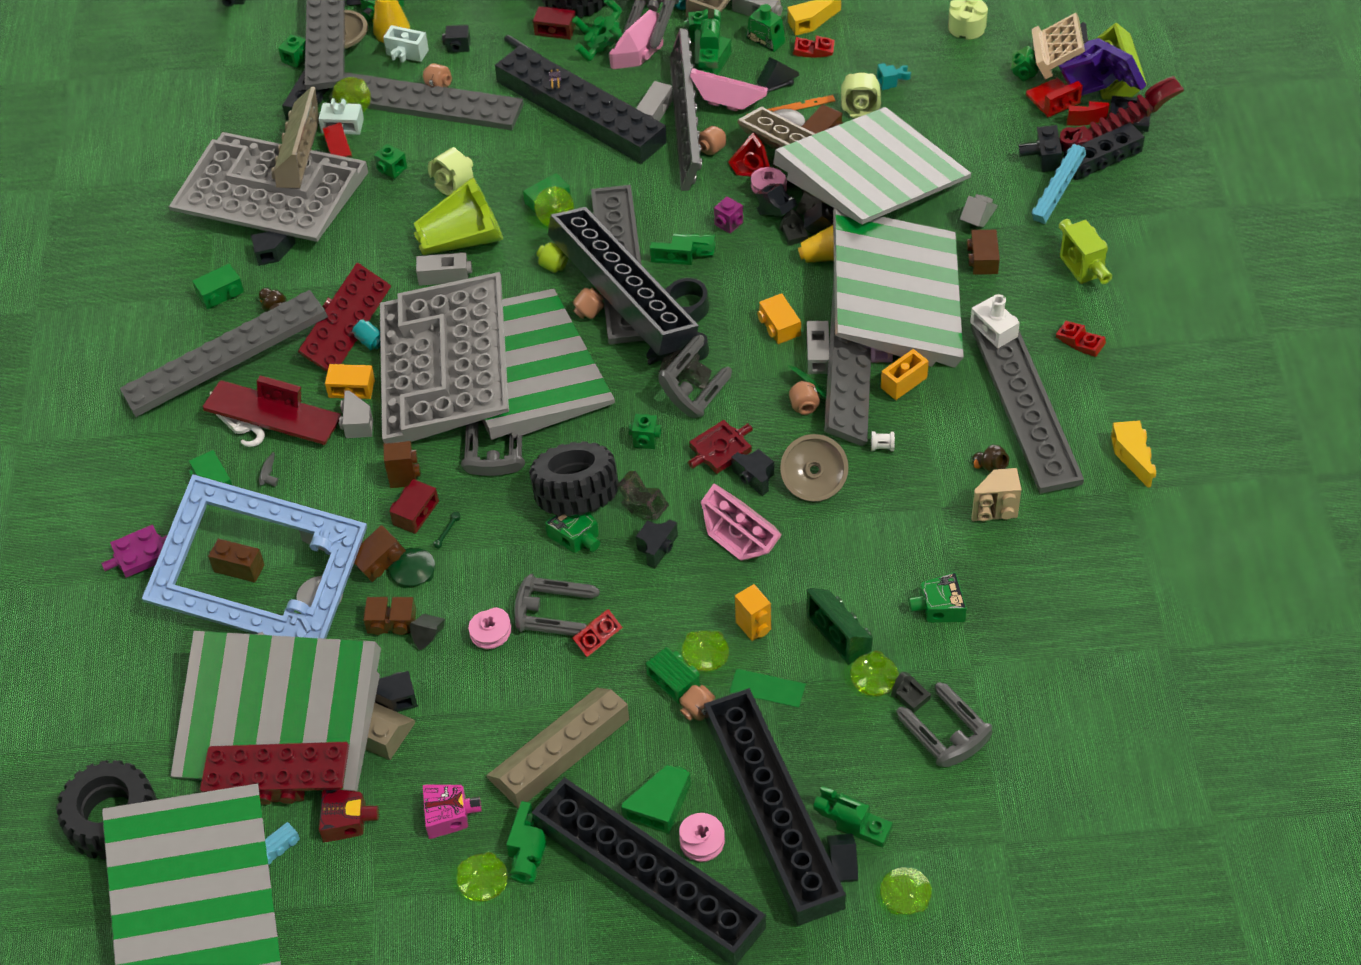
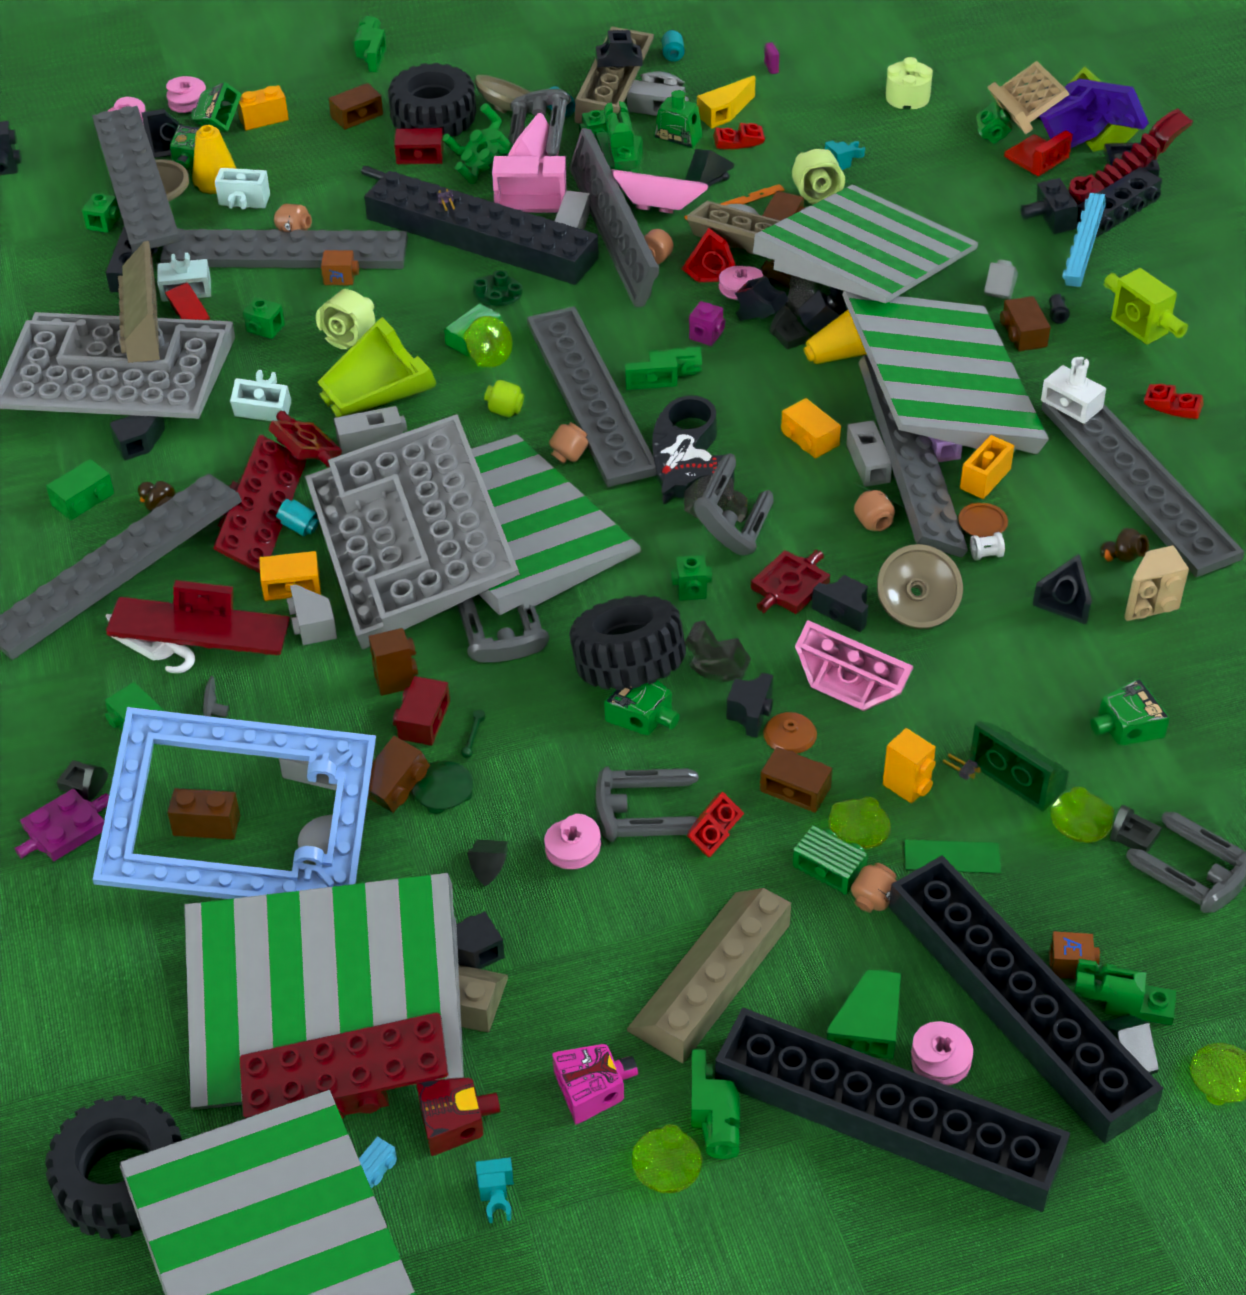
camera: 15 degrees left, 5 degrees down
clear neon green dish [332,77,371,112] -> none
reddish brown piece [364,597,416,635] -> none
black brick [442,25,471,53] -> none
black brick [548,207,699,356] -> none
red slope [1067,101,1109,126] -> none
none -> pearl dark grey tile [57,760,108,801]
none -> light aqua brick [230,370,291,421]
none -> dark red plate [268,411,342,468]
none -> dark orange brick [321,250,359,285]
none -> dark green dish [473,270,523,306]
none -> teal piece [476,1157,514,1223]
none -> bright pink piece [492,156,567,213]
none -> reddish brown brick [760,747,833,813]
none -> dark orange piece [763,712,817,754]
none -> piece [943,754,981,780]
none -> dark orange piece [958,503,1008,538]
none -> black slope [1032,554,1092,625]
none -> black pin [1049,294,1070,324]
none -> dark orange brick [1049,931,1100,979]

